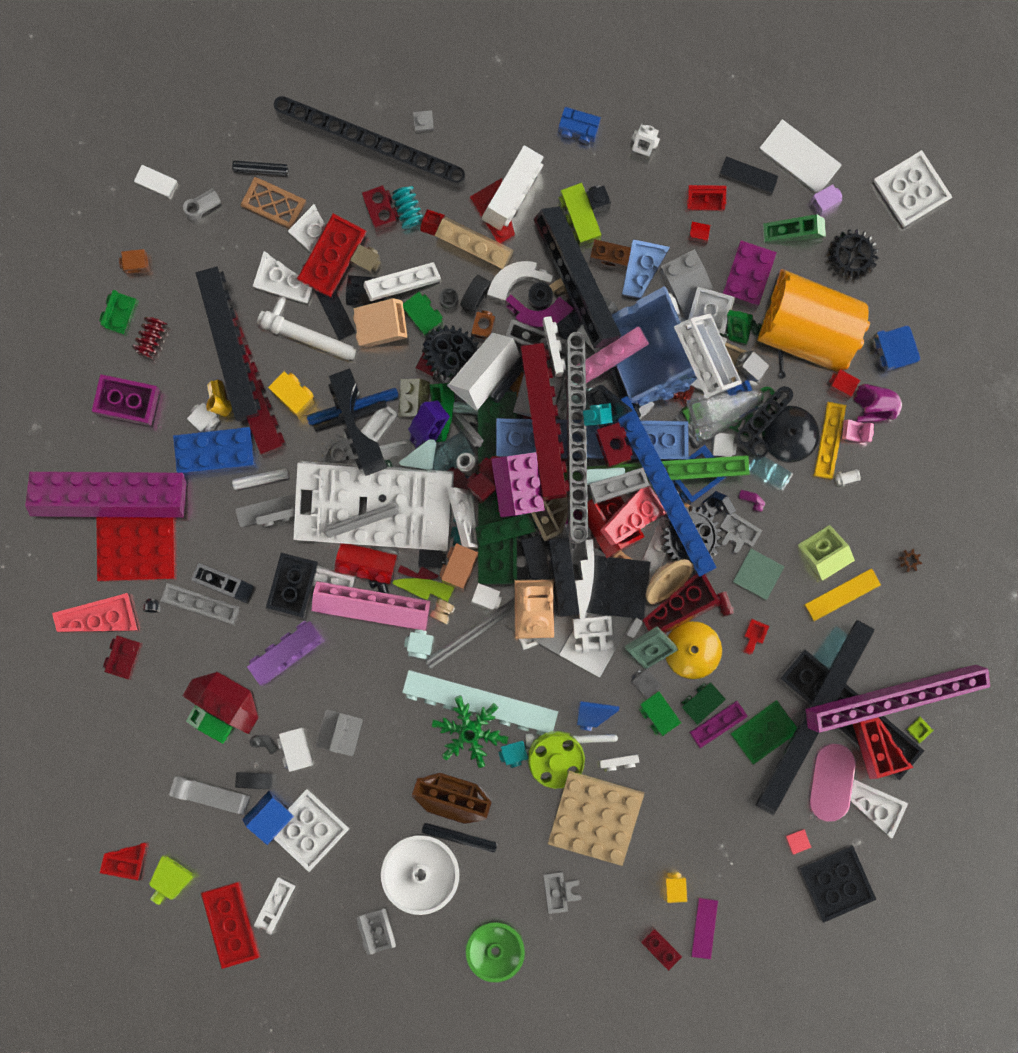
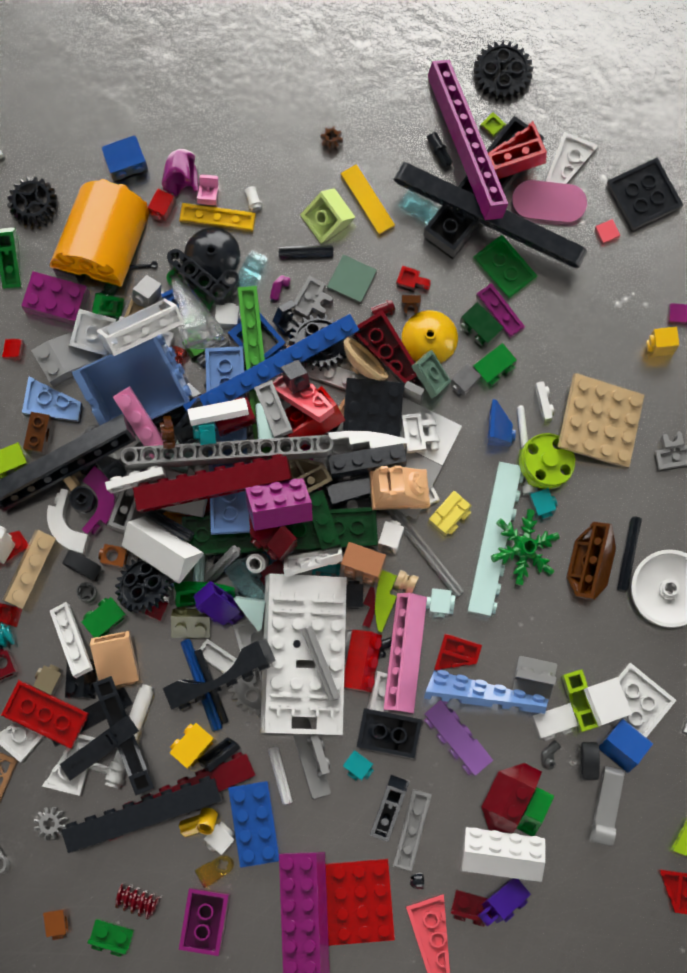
camera: 85 degrees left, 5 degrees down
none -> light grey gear [34,807,67,841]
none -> black piece [59,715,139,781]
none -> black arch [93,676,154,796]
none -> reddish brown hinge [160,416,175,449]
none -> white tile [187,398,249,426]
none -> clear yellow piece [195,856,234,888]
none -> black tile [198,737,240,772]
none -> black axle [278,245,334,258]
none -> brick [281,360,310,394]
none -> teal brick [343,750,374,781]
none -> reddish brown tile [401,295,421,314]
none -> medium blue wing [424,670,549,714]
none -> black axle [427,132,453,168]
none -> light yellow brick [428,491,471,537]
none -> red wing [434,633,482,670]
none -> white brick [461,827,545,882]
none -> black gear [473,40,534,100]
none -> dark purple brick [478,878,531,927]
none -> lime arch [561,669,600,733]
none -> white tile [584,677,632,727]

